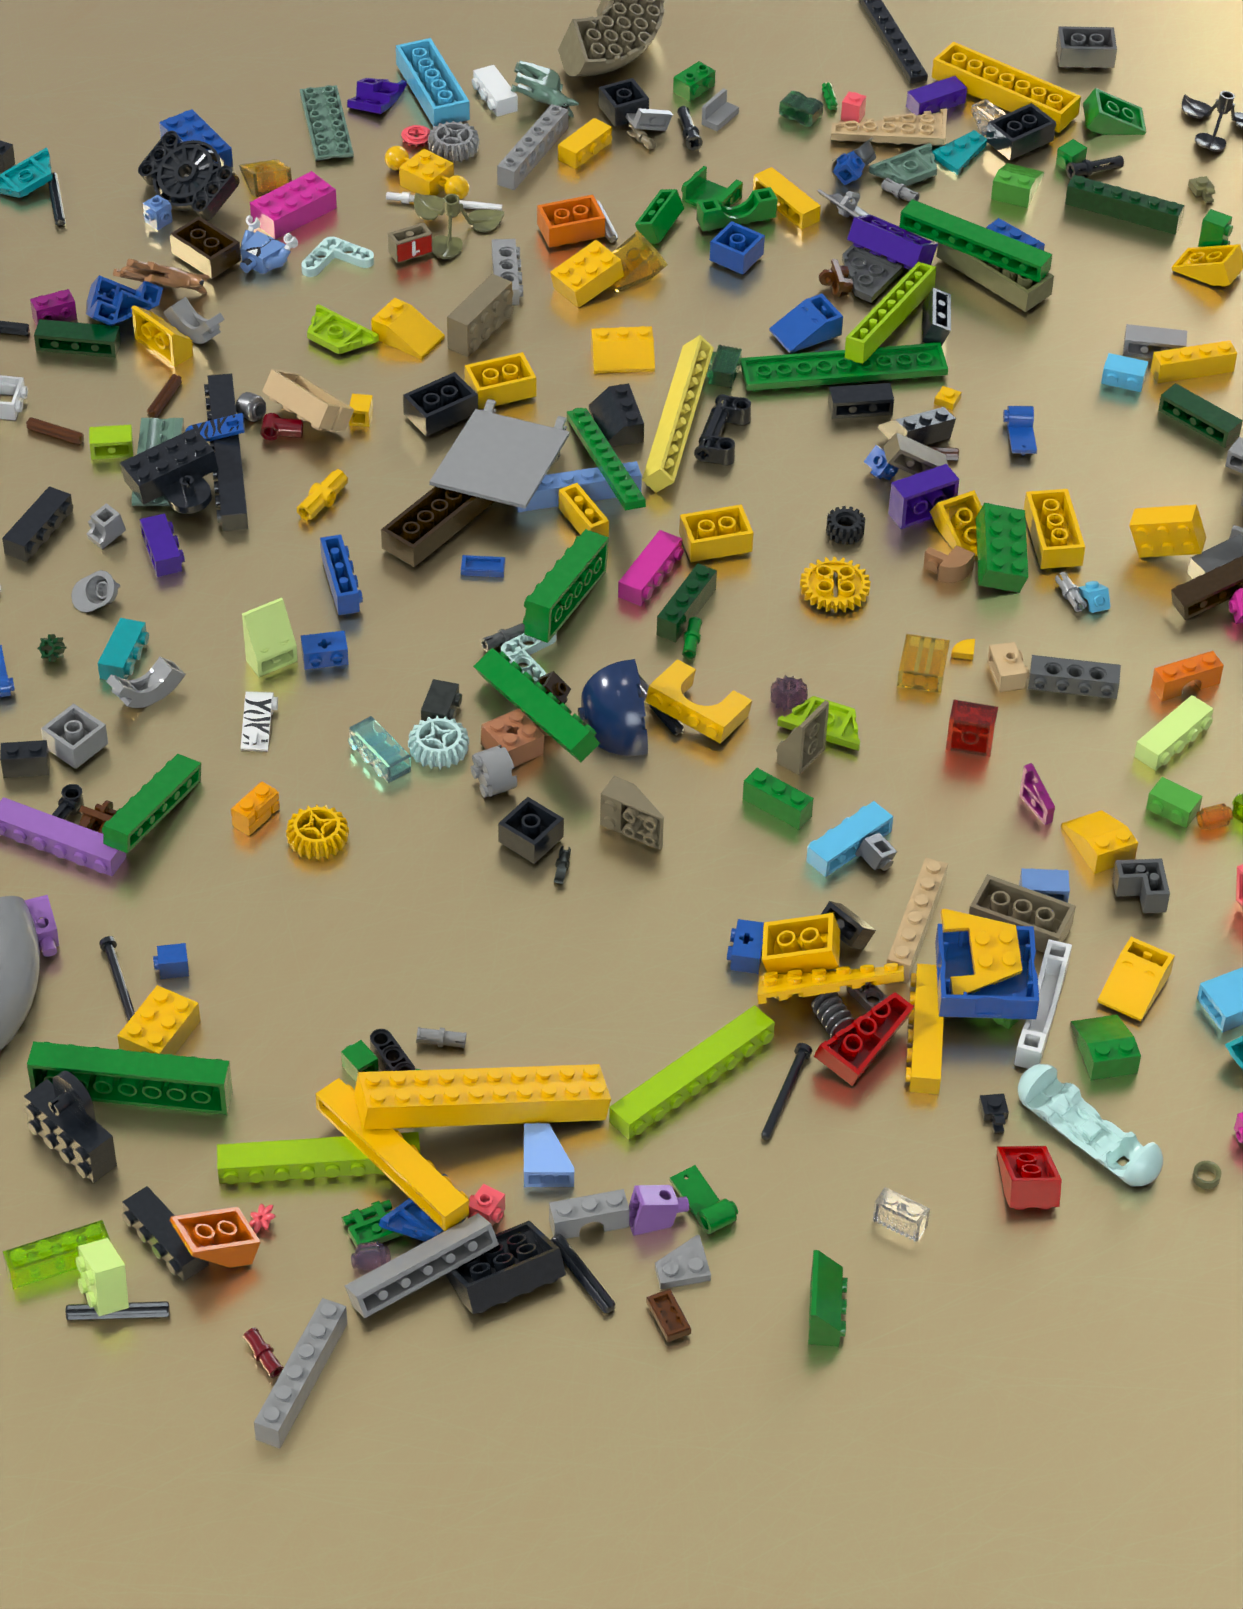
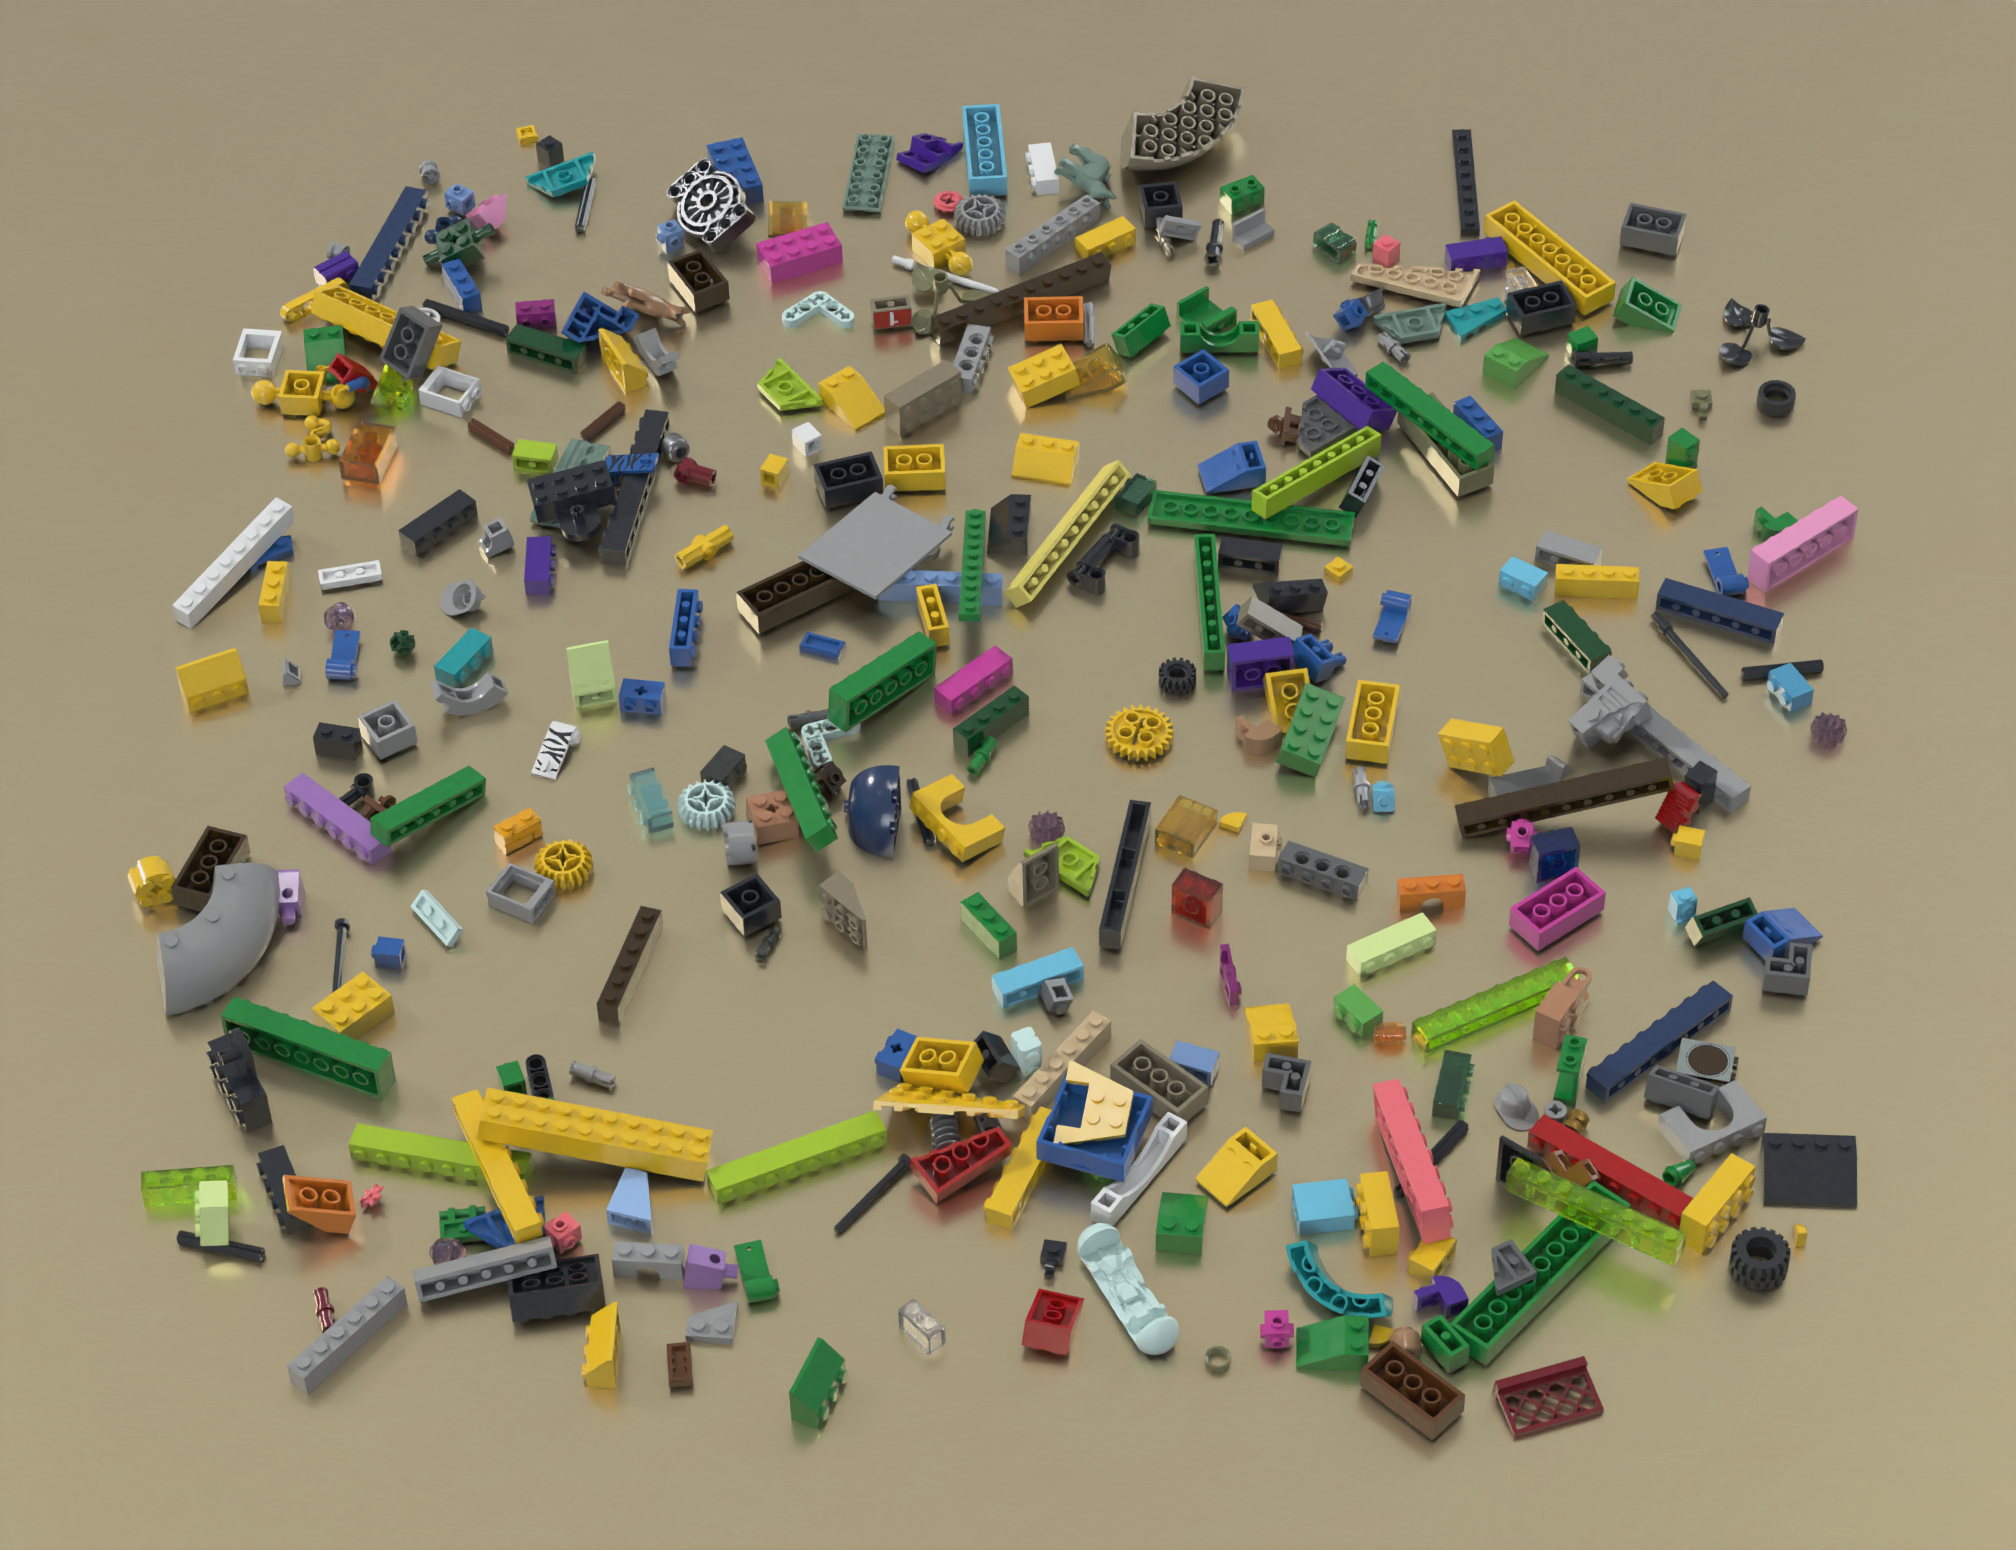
camera: 20 degrees right, 0 degrees up
medium blue torso [240,215,298,274] -> none
tan piece [262,369,354,433] -> none
black axle [551,1234,615,1314] -> none
yellow brick [679,504,754,562] -> none
none -> light aqua plate [411,889,464,947]
none -> light grey window [486,863,556,924]
none -> yellow slope [582,1302,621,1388]
none -> dark brown brick [597,906,663,1025]
none -> white brick [792,422,822,458]
none -> dark brown brick [930,252,1112,346]
none -> light aqua brick [1011,1027,1042,1080]
none -> black brick [1099,800,1151,949]
none -> green brick [1194,534,1225,671]
none -> blue brick [1293,633,1346,683]

